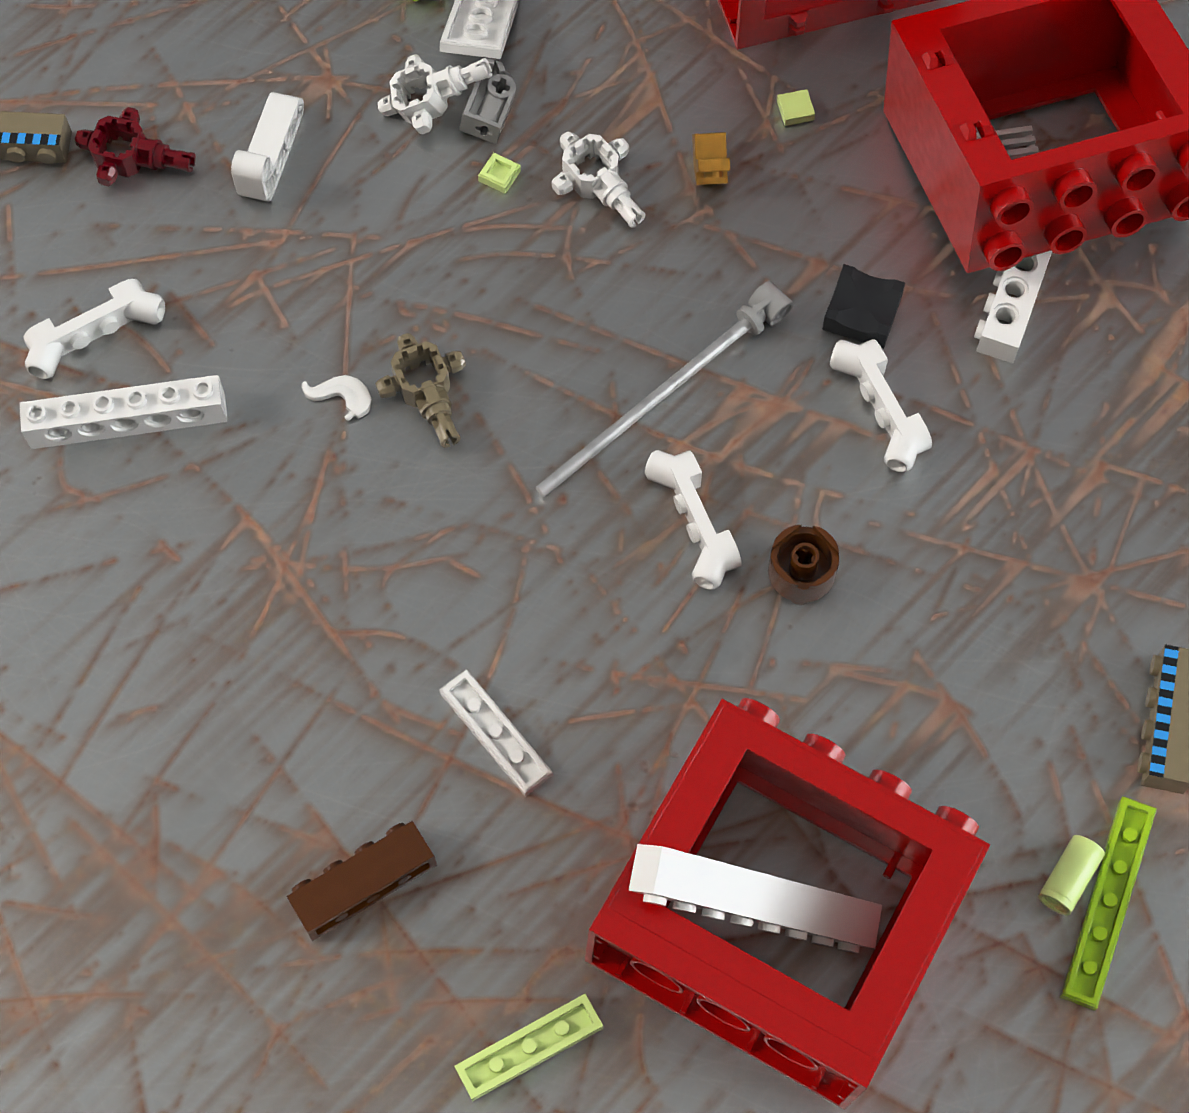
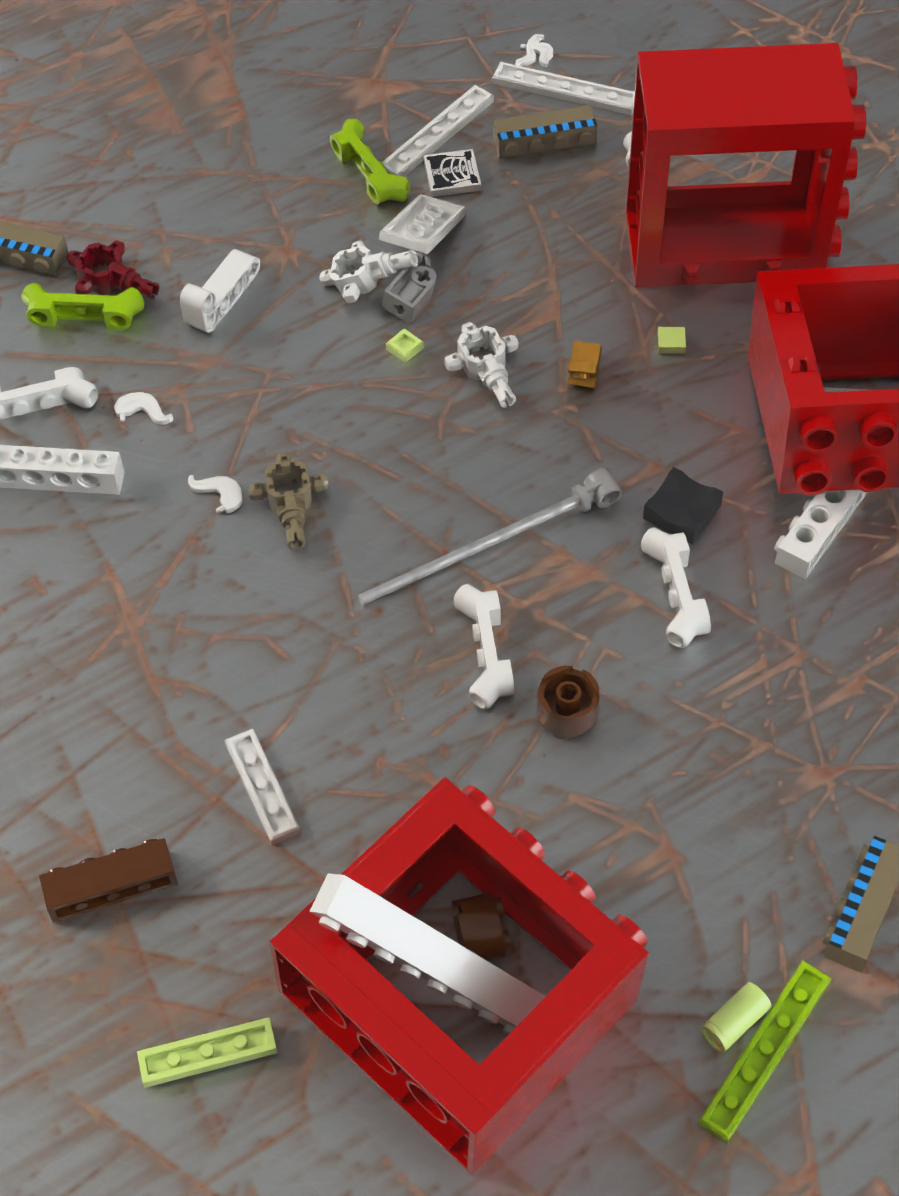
camera: 15 degrees right, 10 degrees down
none -> lime plate [21,283,145,330]
none -> white piece [114,392,174,425]
none -> reddish brown brick [451,892,512,961]

